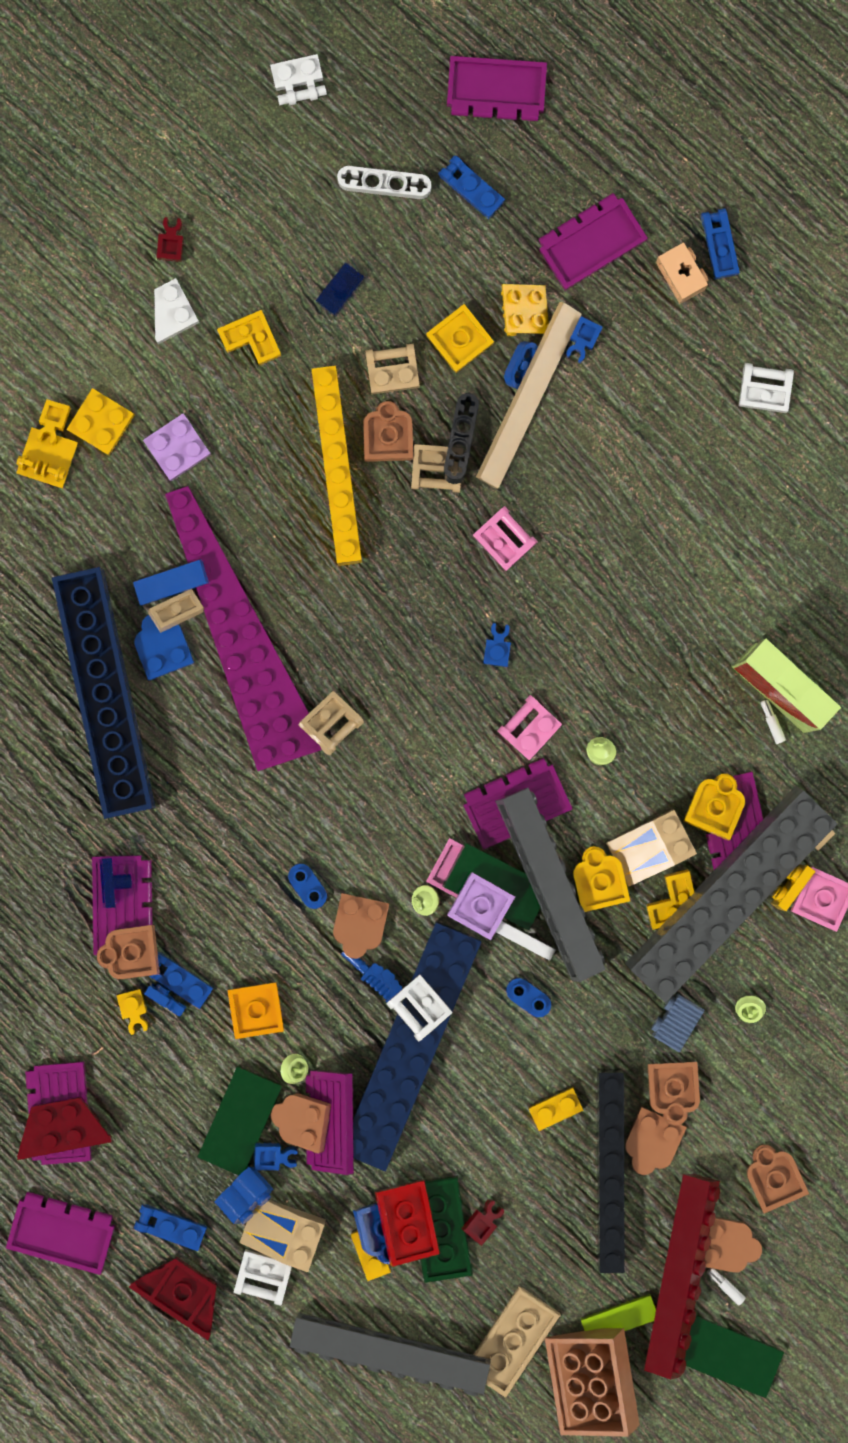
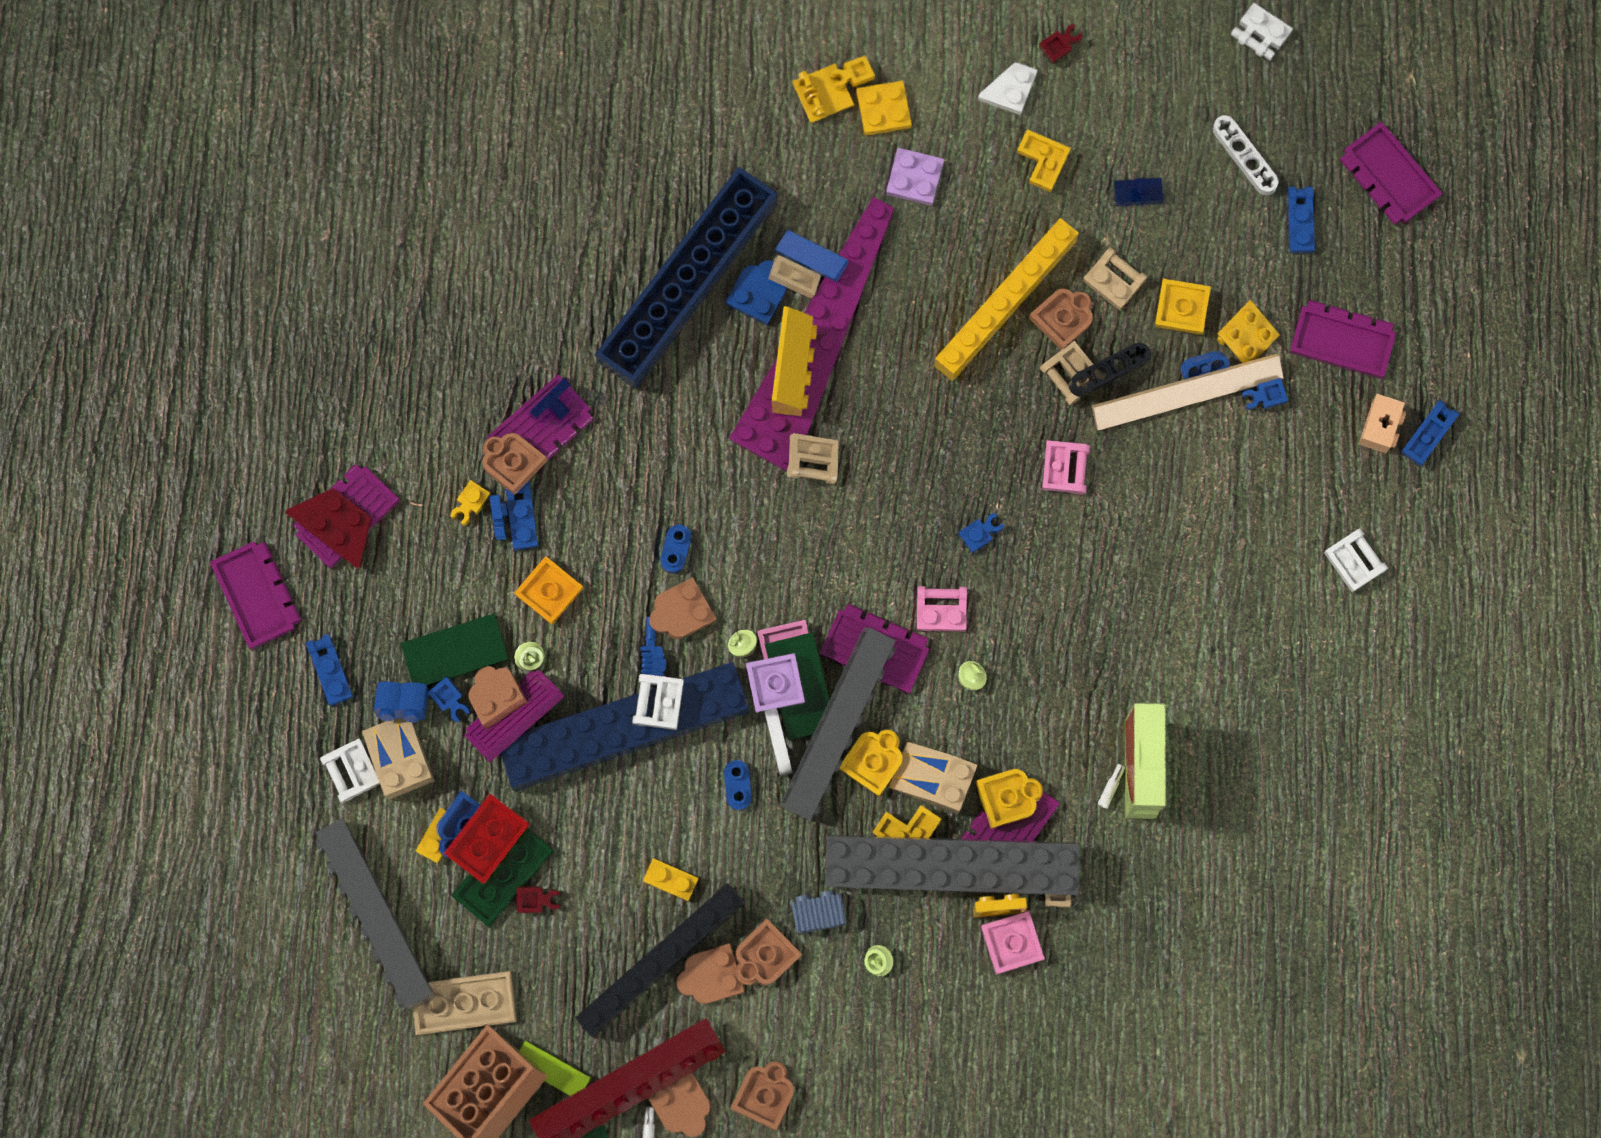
camera: 50 degrees right, 10 degrees down
dark red wing [129,1257,217,1340] -> none
none -> yellow slope [772,306,817,416]

